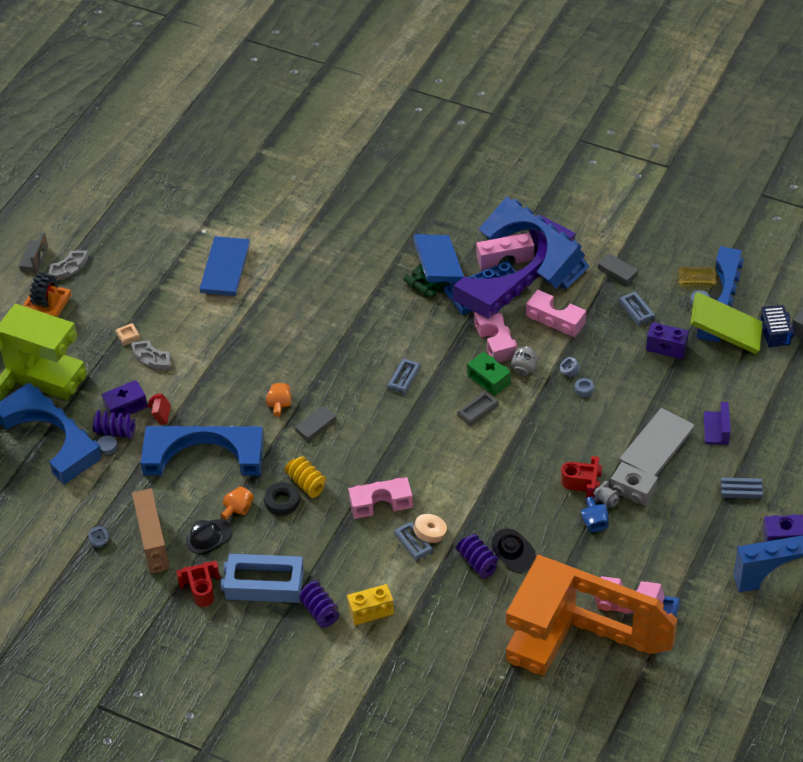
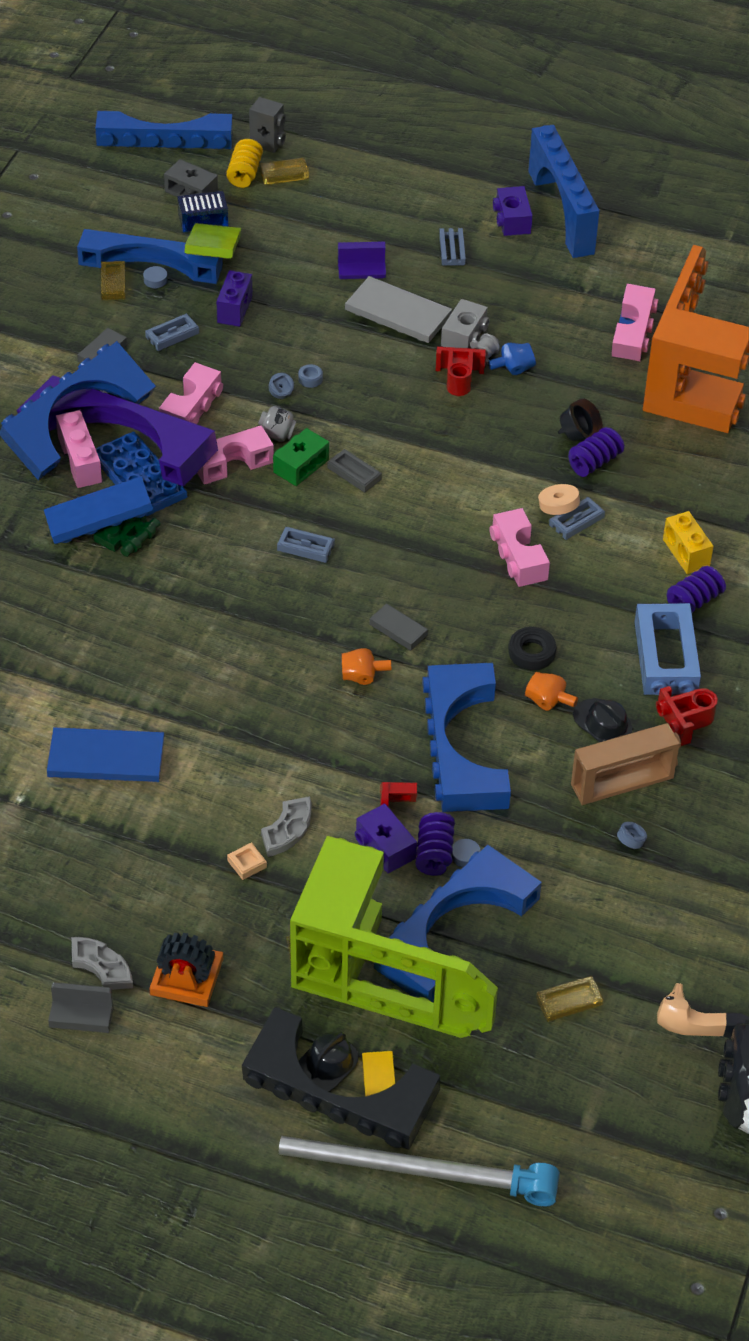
camera: 100 degrees left, 0 degrees up
yellow piece [284,456,327,498] -> none

